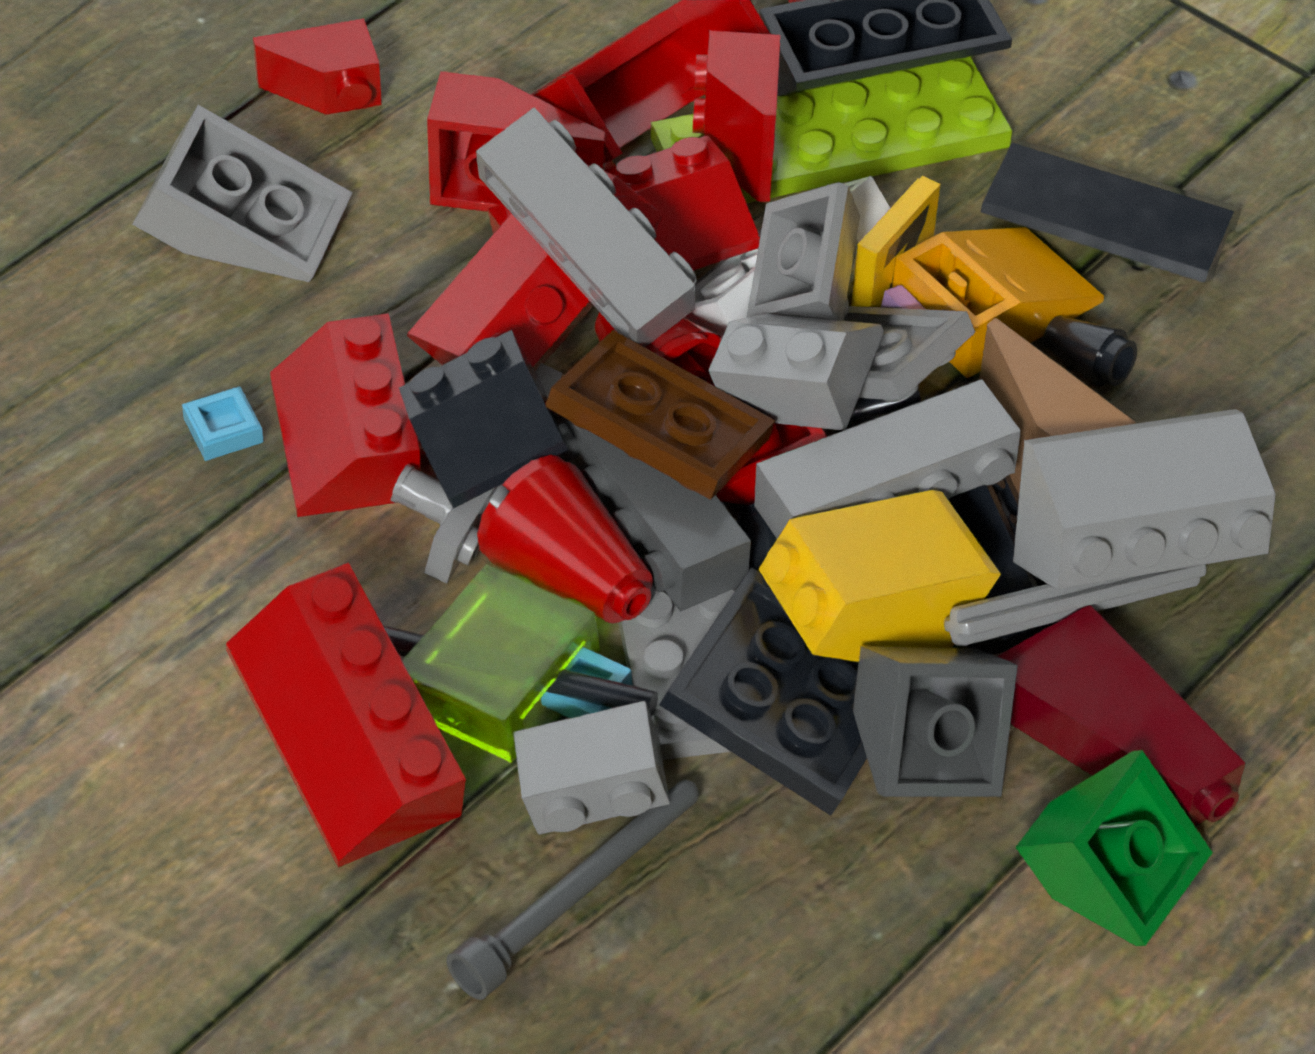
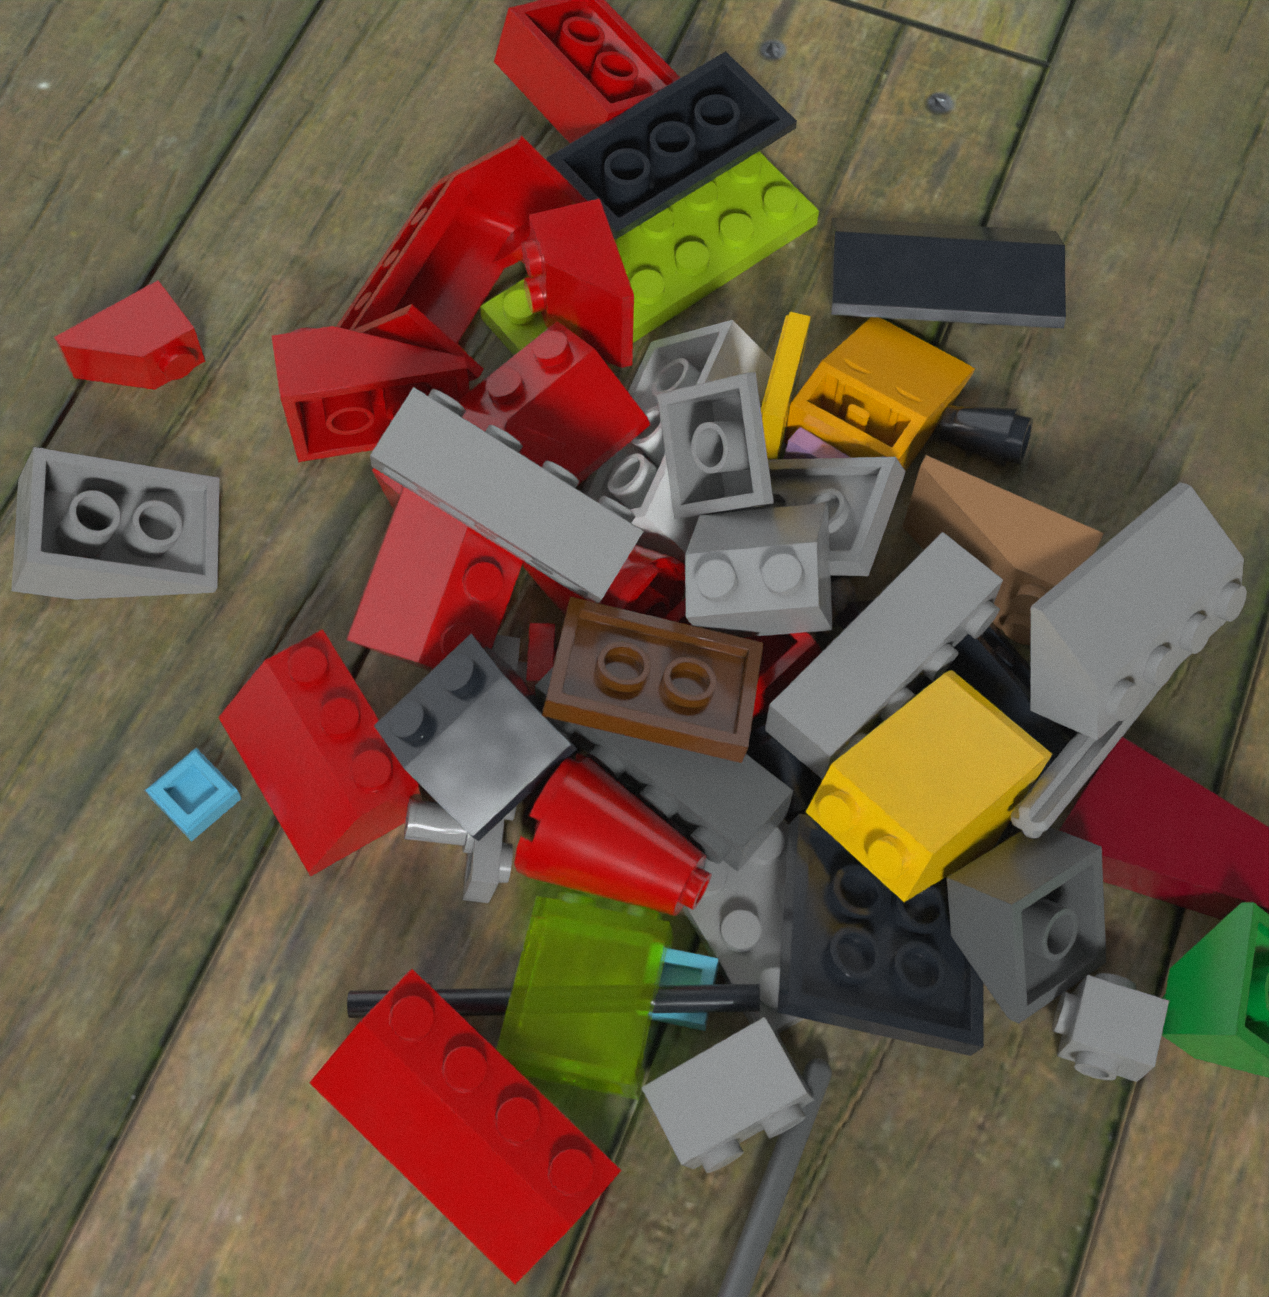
camera: 20 degrees left, 15 degrees up
none -> light grey brick [1052,973,1169,1082]

